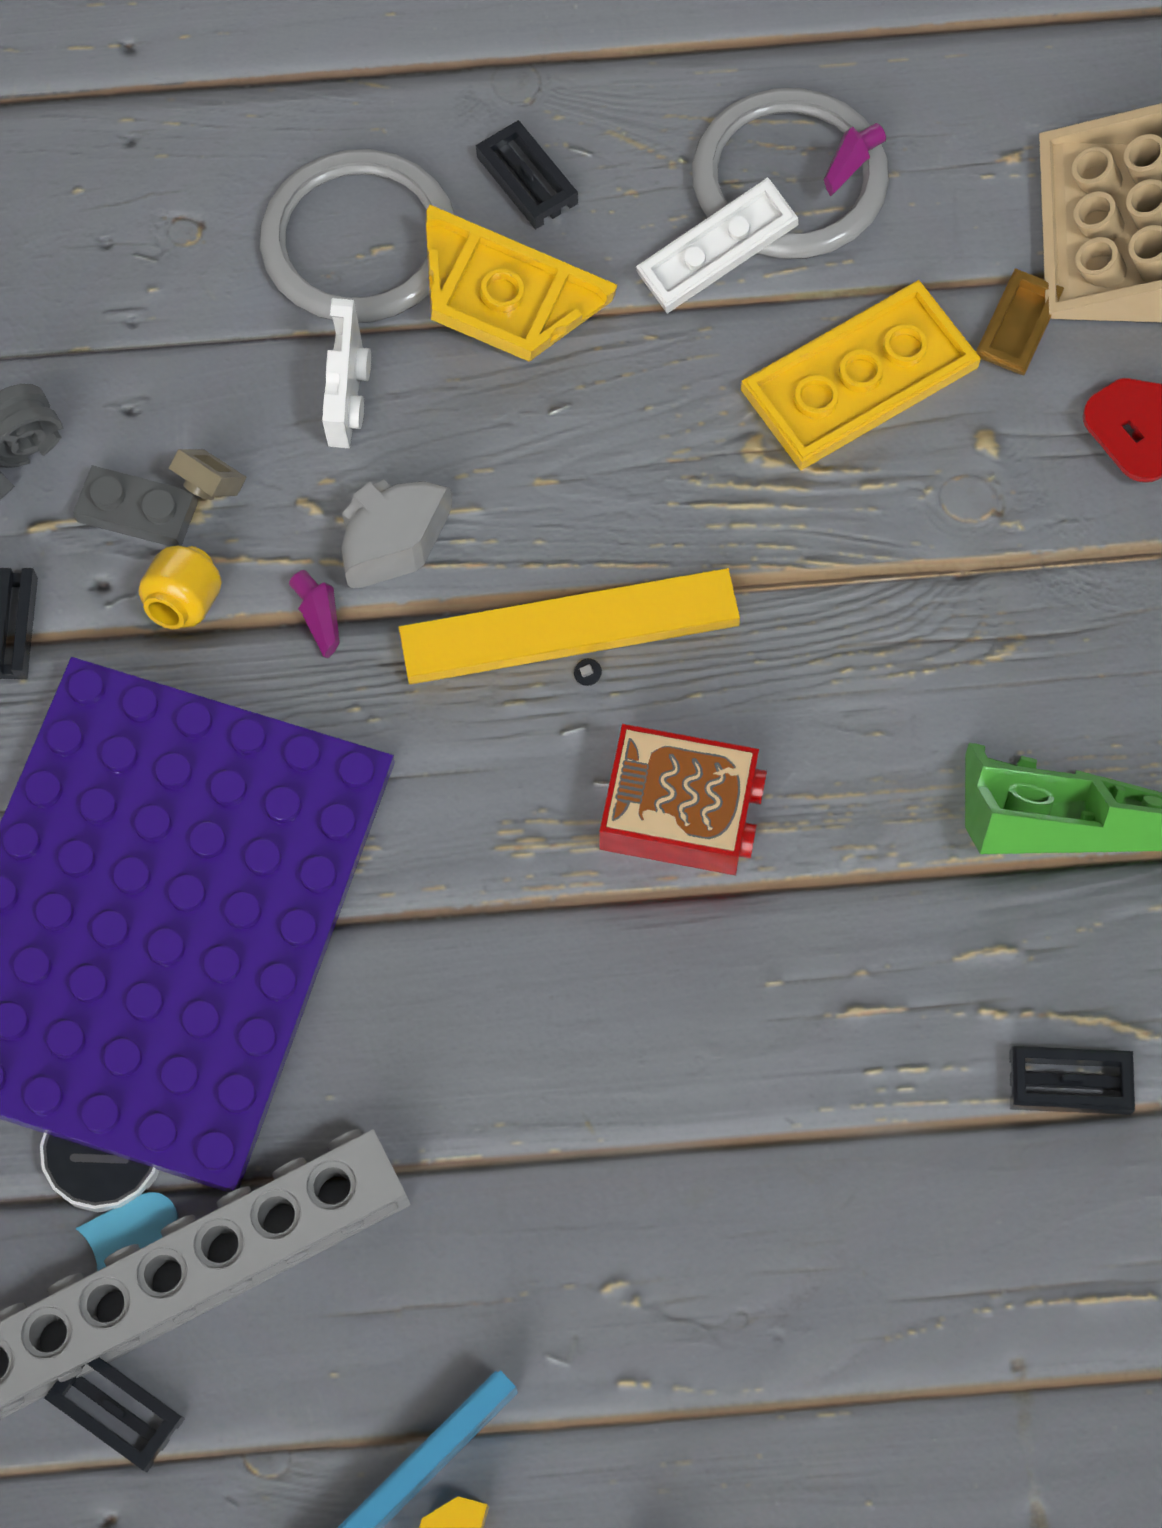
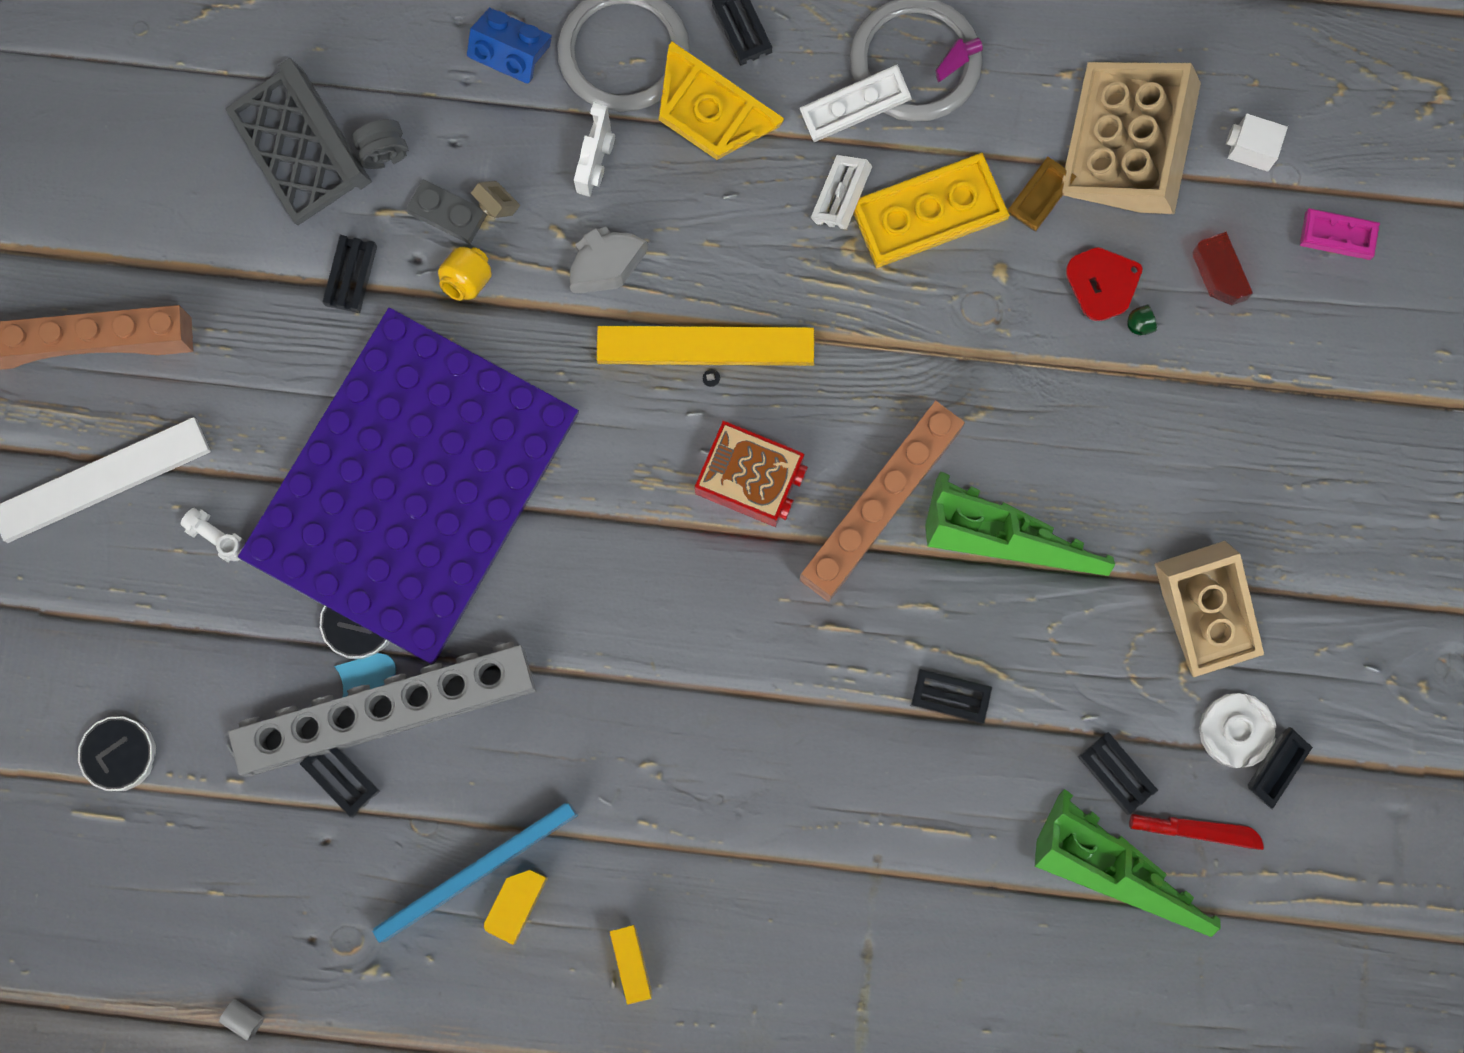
camera: 10 degrees right, 10 degrees up
magenta bar [289,570,340,658] -> none
none -> blue bracket [467,7,552,84]
none -> nougat arch [800,400,965,602]
none -> white tile [811,155,872,229]

